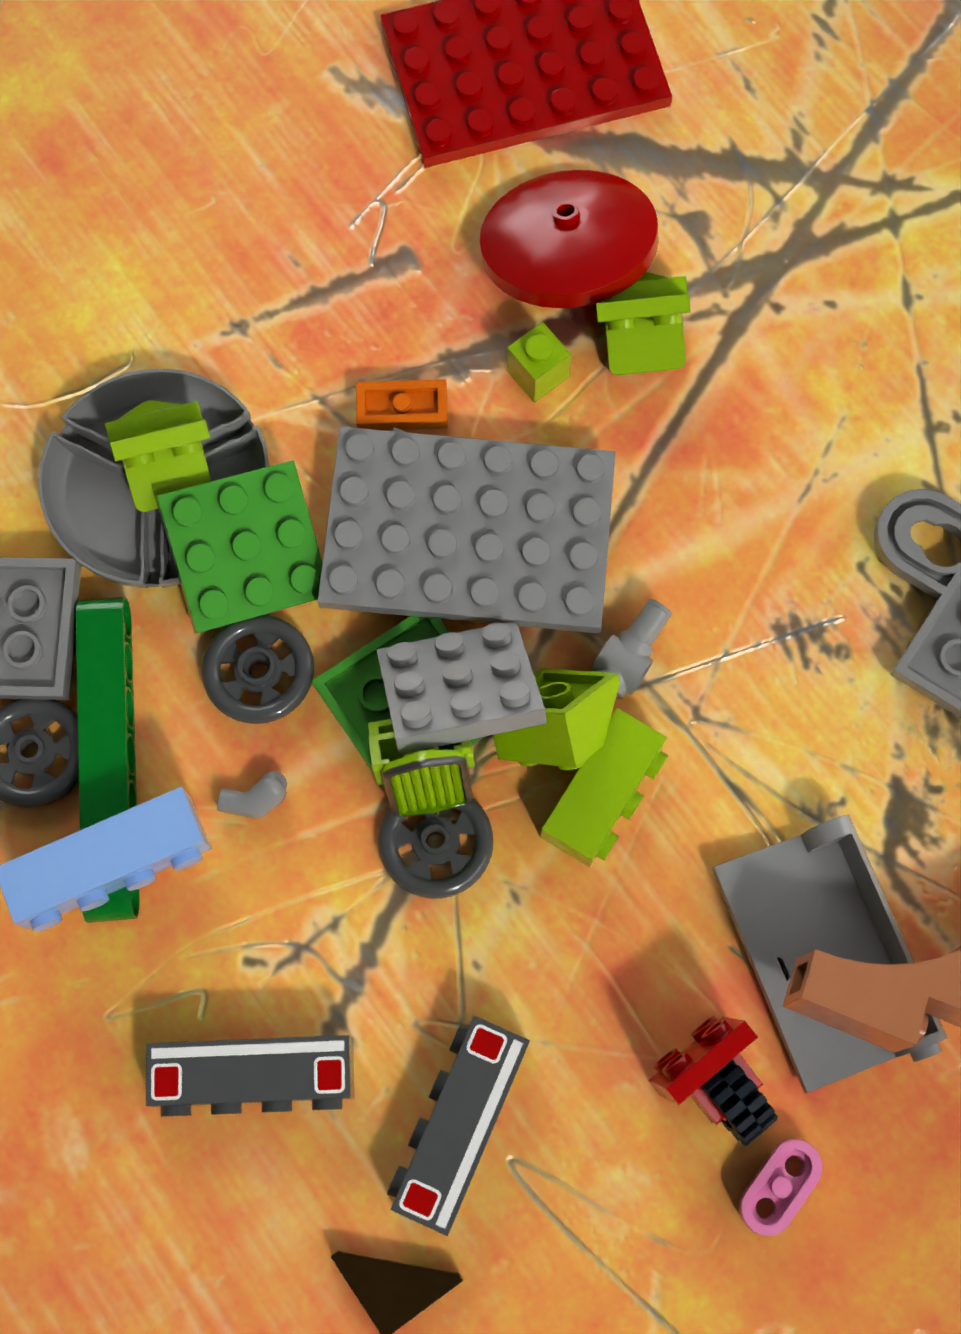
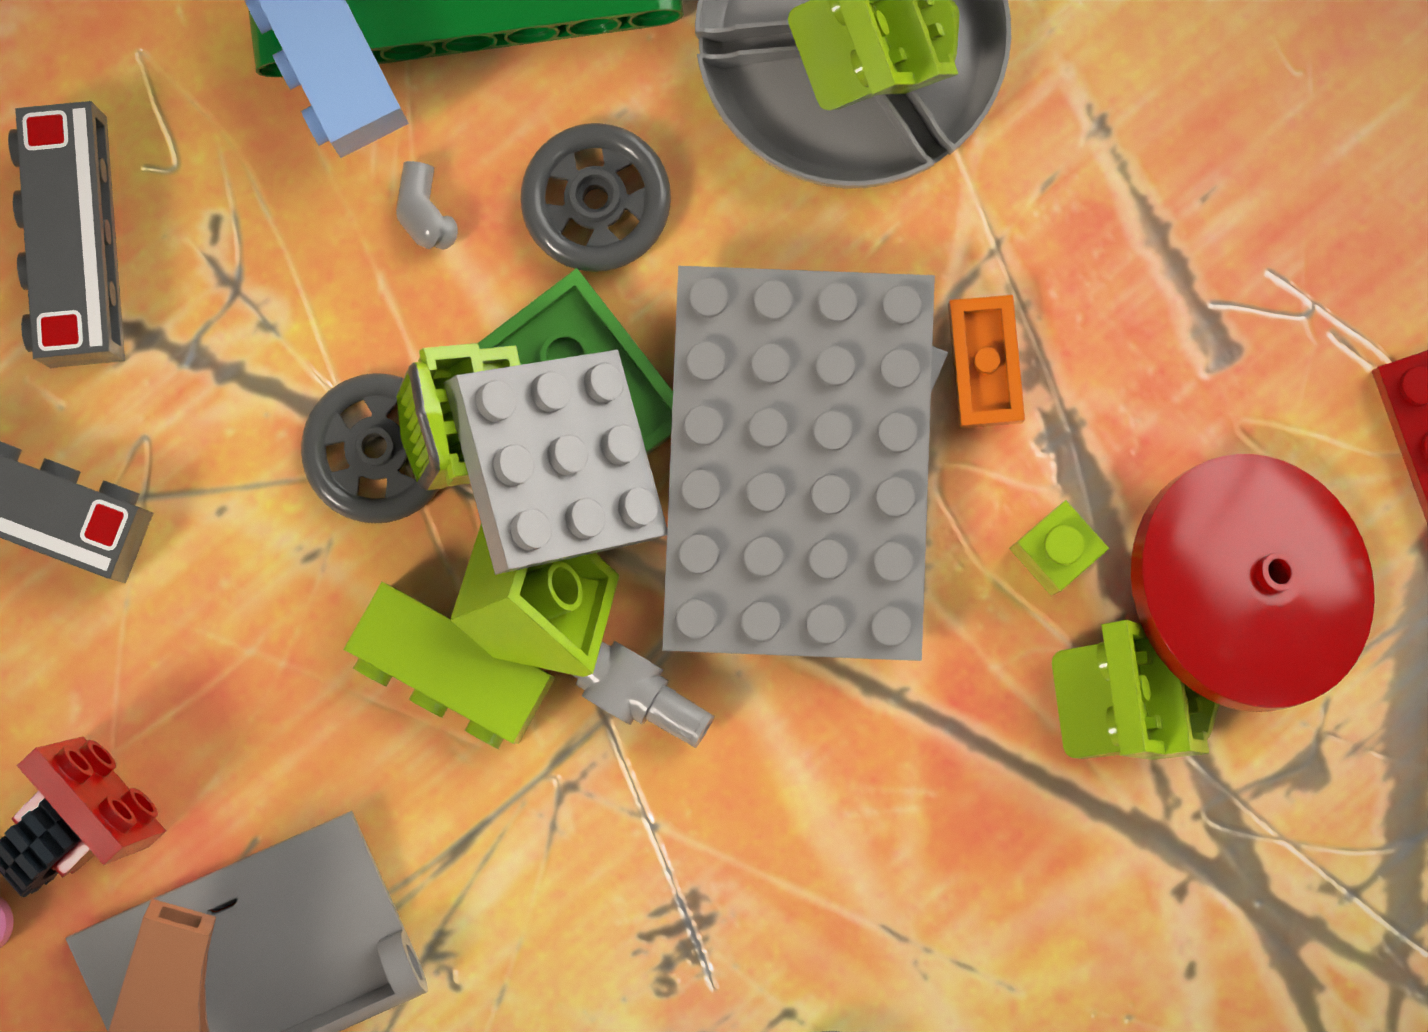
camera: 90 degrees right, 10 degrees up
bright green plate [155,460,322,634] -> none

